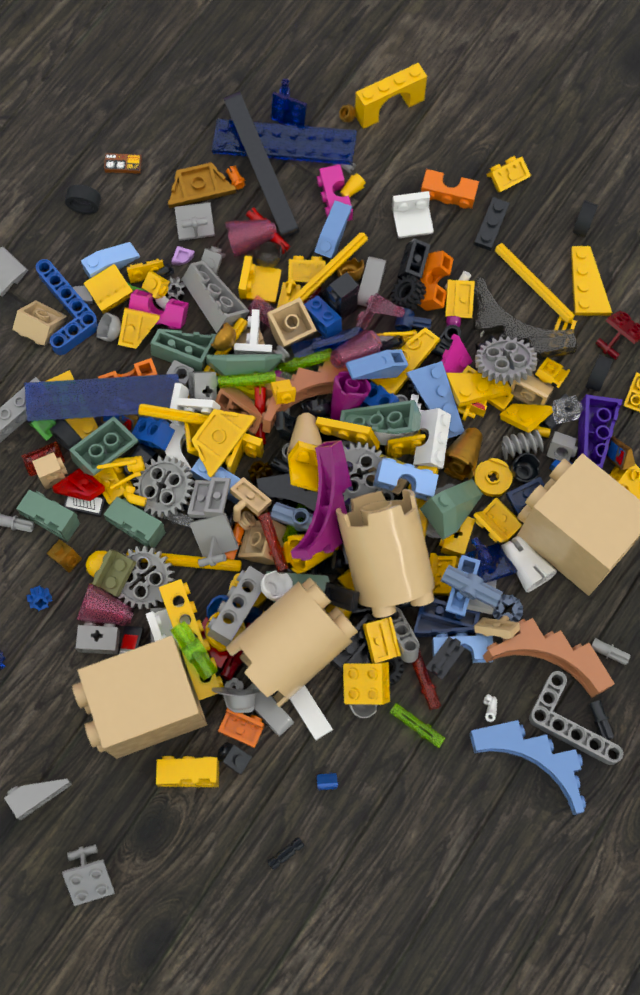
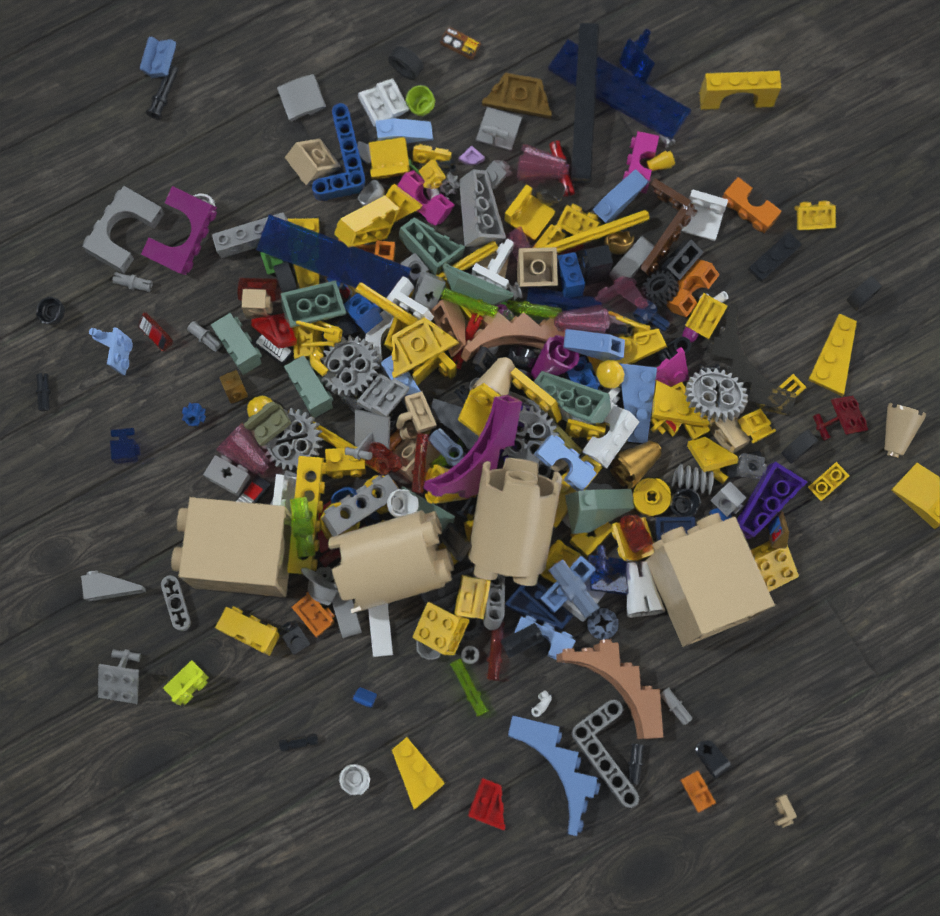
camera: 25 degrees right, 5 degrees up
pearl gold hair [211,322,236,351] -> none
orange pin [226,166,245,190] -> none
dark brown gear [248,461,273,483] -> none
yellow bracket [271,379,296,405] -> none
pearl gold plate [339,105,356,123] -> none
tan plate [474,615,520,639] -> none
yellow axle [495,243,575,323] -> none
none -> light grey beam [161,576,191,631]
none -> neon yellow bracket [163,660,209,705]
none -> yellow bracket [325,447,366,479]
none -> yellow wedge [334,196,400,247]
none -> white hair [339,764,370,795]
none -> white slope [358,79,409,126]
none -> clear red piece [365,442,402,475]
none -> yellow wing [392,737,445,810]
none -> lime hair [406,85,435,116]
none -> light grey bush [461,646,479,664]
none -> red wing [468,778,505,830]
none -> yellow hair [596,360,625,389]
none -> clear red piece [620,515,653,553]
none -> reddish brown bracket [641,178,698,276]

